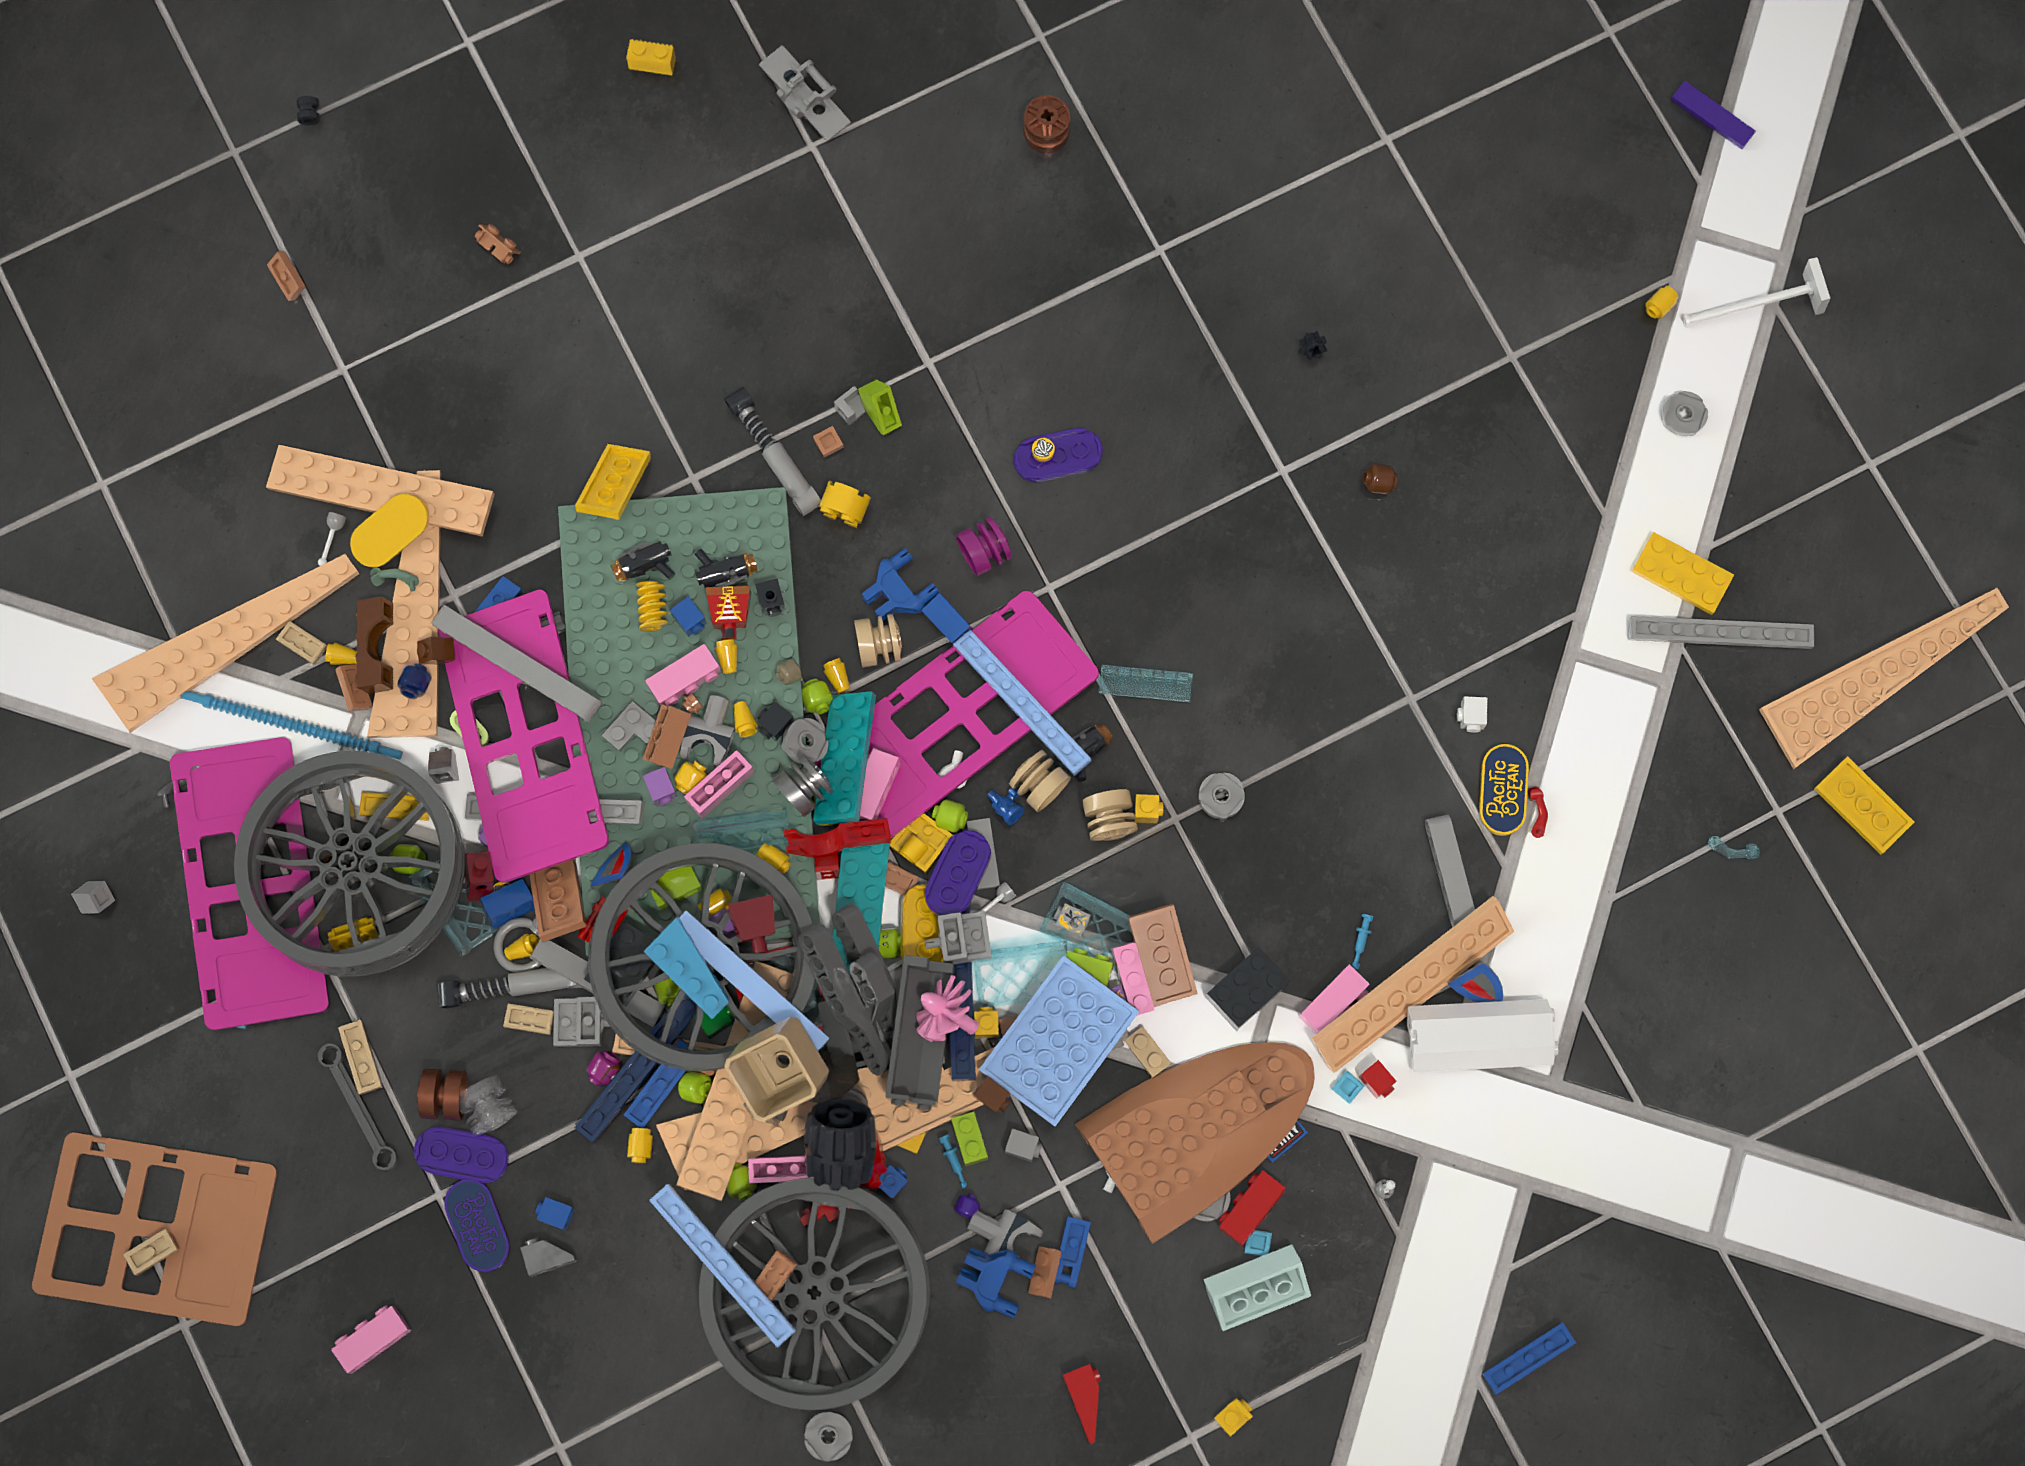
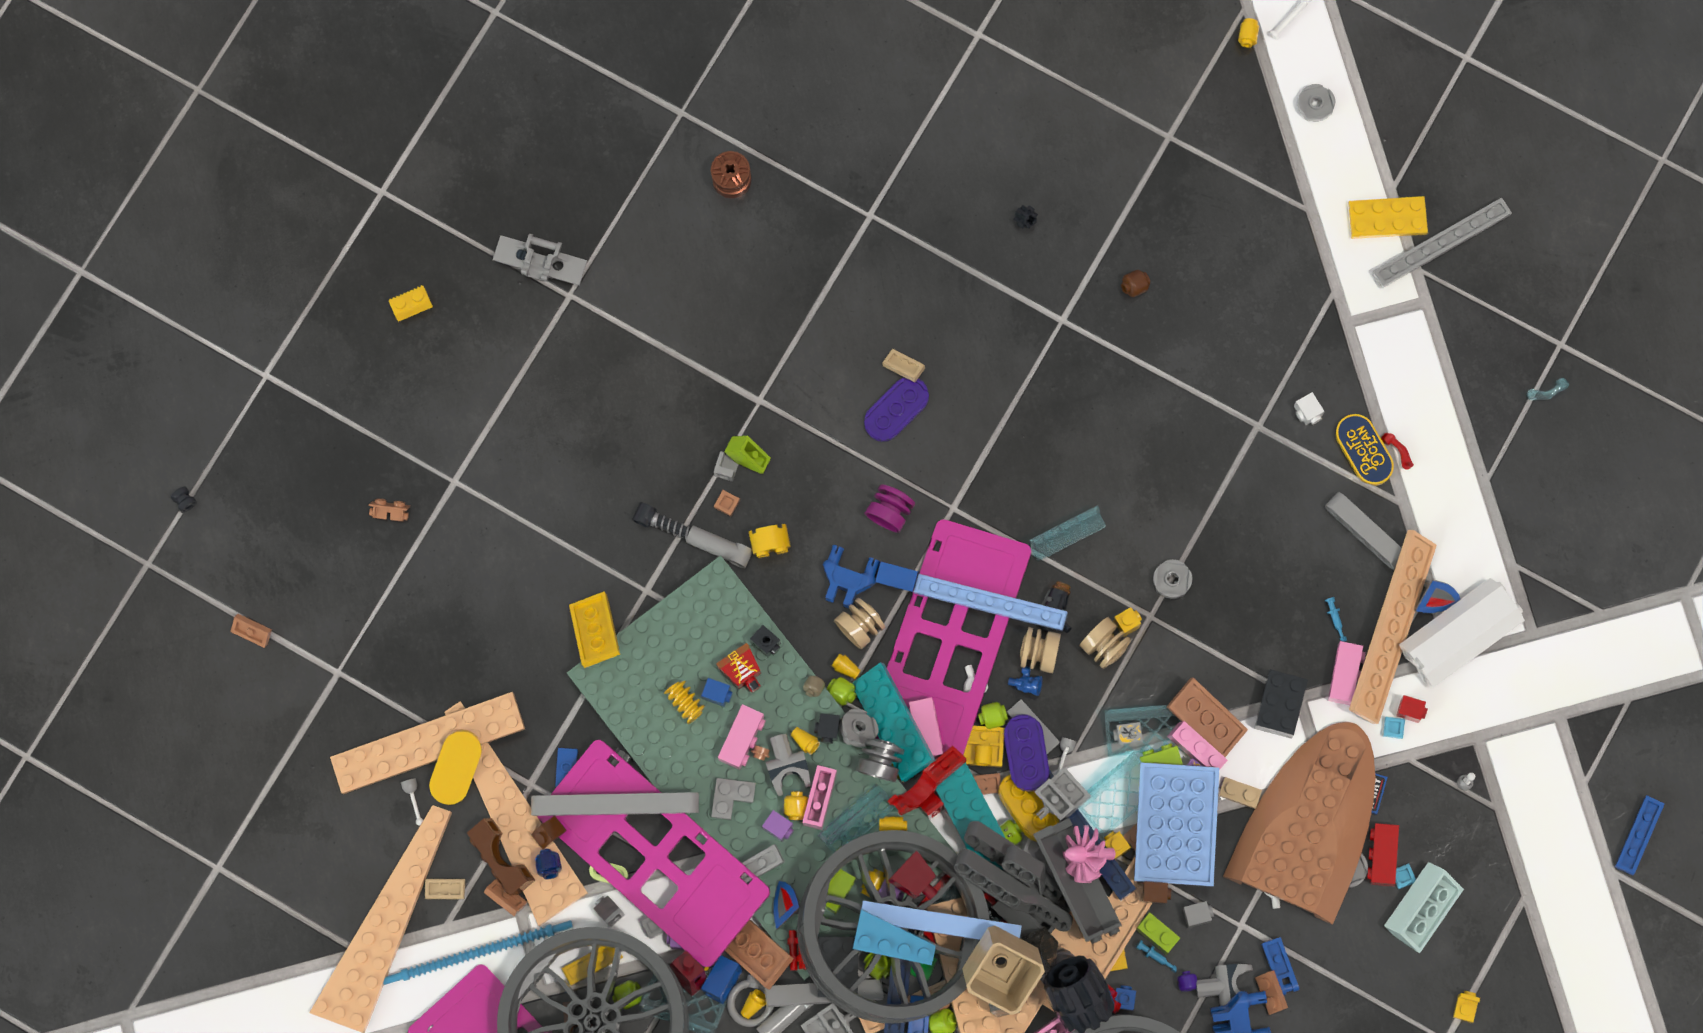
camera: 25 degrees left, 0 degrees up
yellow cone [325,642,357,665] -> none
sand green piece [370,568,419,591] -> none
black piece [610,541,675,582] -> none
nougat piece [642,705,691,769] -> none
black piece [695,549,757,589] -> none
yellow cone [714,639,737,674] -> none
tile [1032,438,1055,462] -> none
light nougat wing [1759,588,2009,770] -> none
yellow plate [1814,756,1914,855] -> none
none -> tan plate [883,349,925,382]

